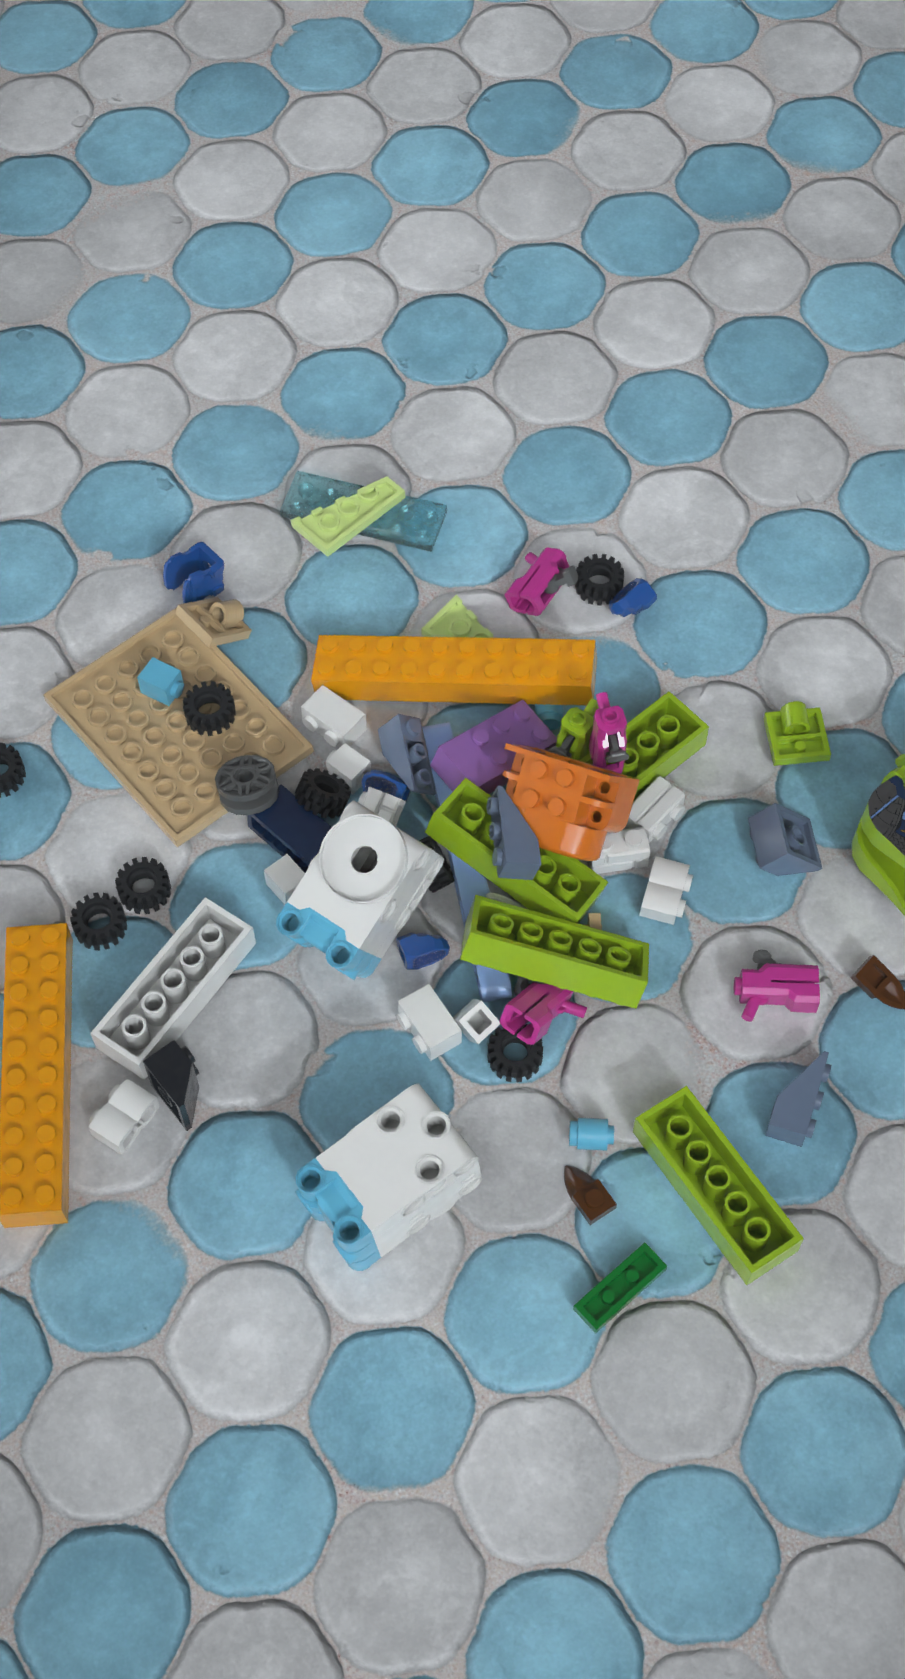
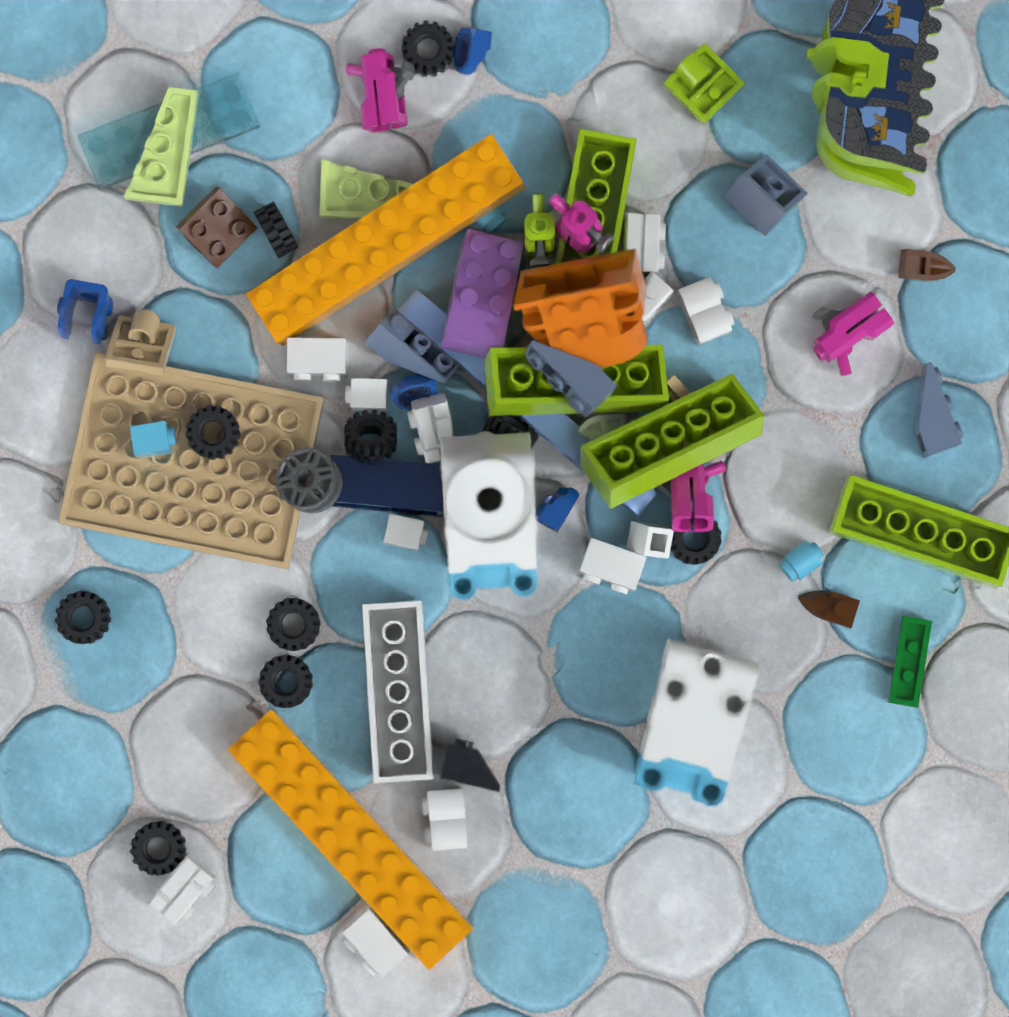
camera: 40 degrees left, 25 degrees up
none -> reddish brown plate [176,186,258,268]
none -> black tyre [253,201,299,259]

